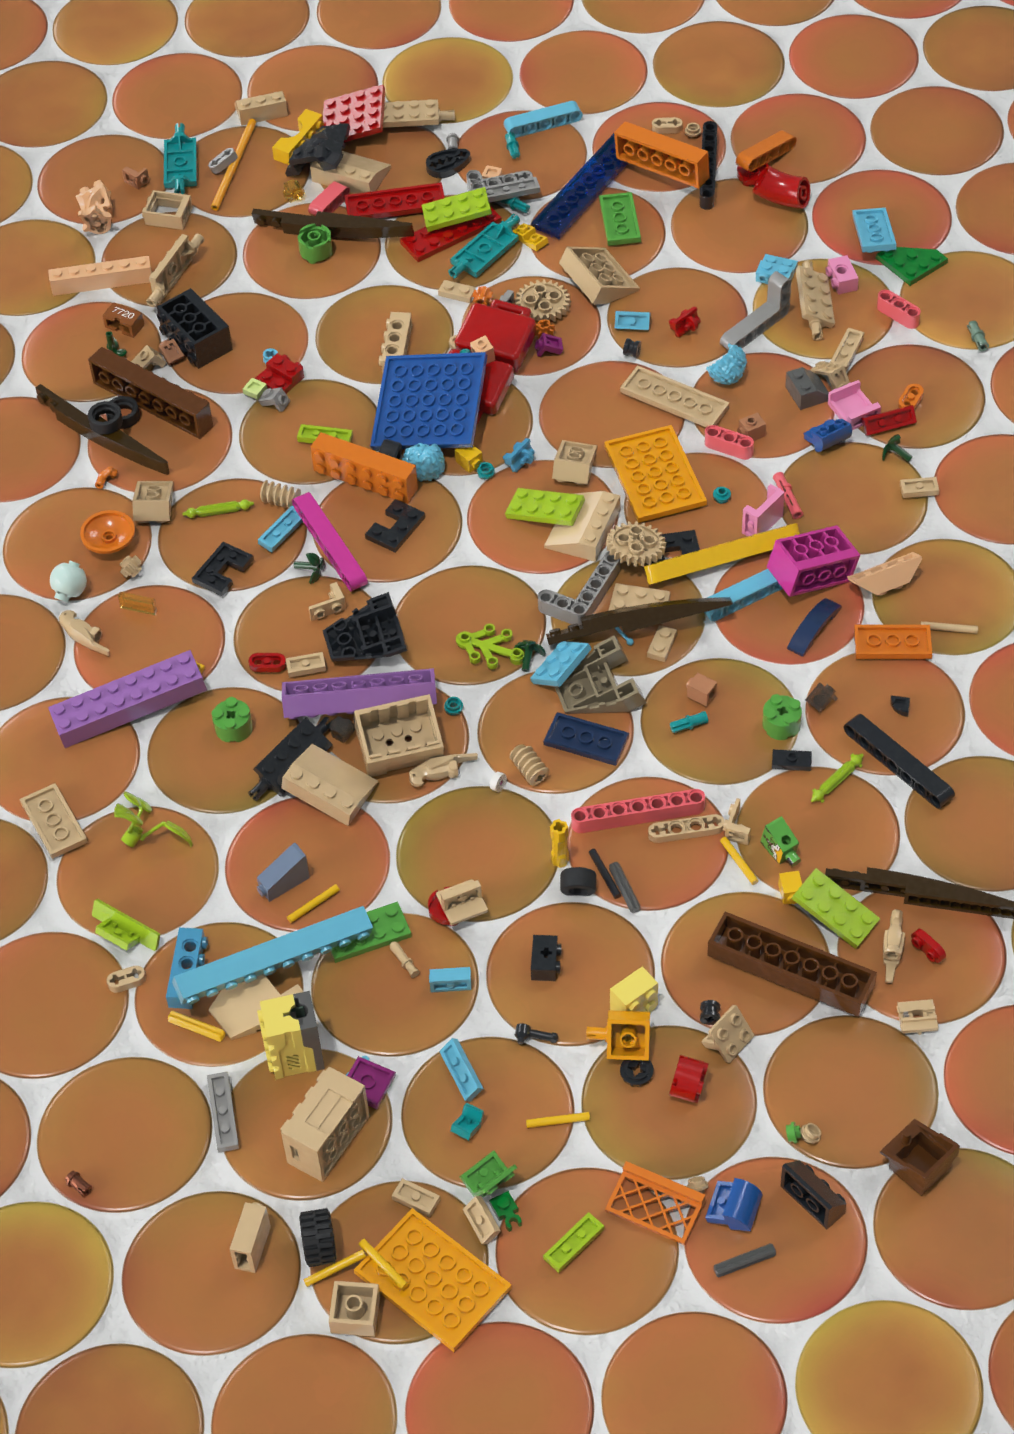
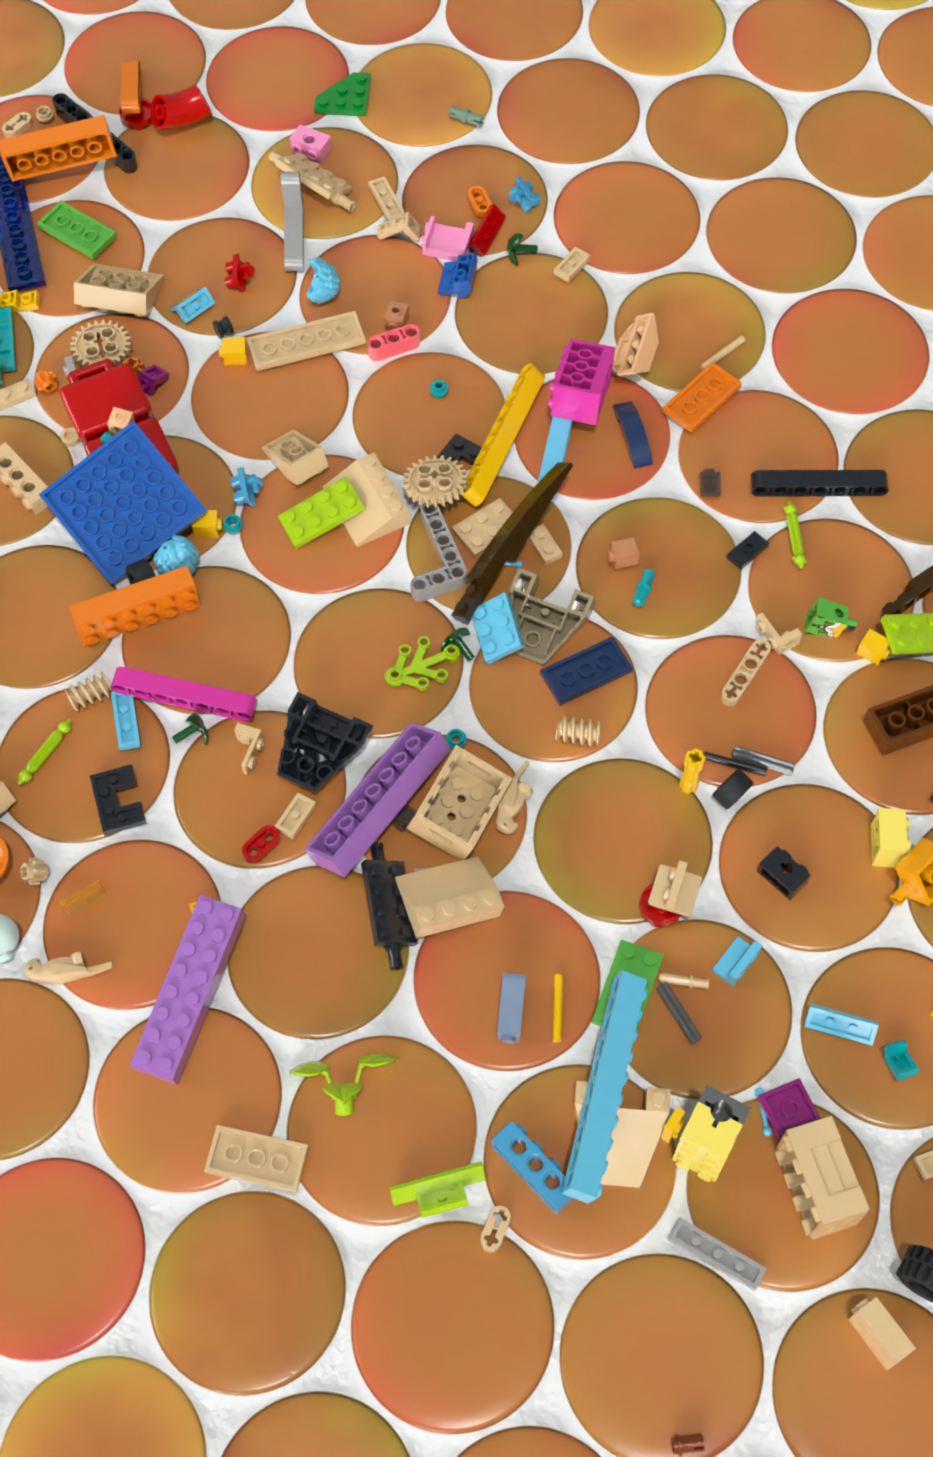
camera: 50 degrees left, 10 degrees up
yellow axle [168,1011,225,1042] -> none
bright green brick [211,697,253,743] -> none
lime plate [297,424,353,443] -> none
clear smoke plate [329,716,355,743] -> none
black plate [365,499,425,553] -> none
white tile [490,772,507,792] -> none
black piece [514,1023,559,1045] -> none
coral beam [571,789,705,833] -> none
light orange plate [604,425,707,523] -> none
yellow bar [720,837,759,885] -> none
bright pink panel [742,484,785,536] -> none
medium azure plate [756,254,798,284] -> none
bright green brick [762,694,802,740] -> none
coral pin [773,472,803,519] -> none
dark grey slope [785,367,829,410] -> none
medium azure plate [852,207,896,253] -> none
coral beam [877,290,921,329] -> none
black tile [890,695,910,717] -> none
none -> yellow brick [219,337,247,365]
none -> dark azure hips [509,176,541,213]
none -> dark grey axle [657,982,702,1044]

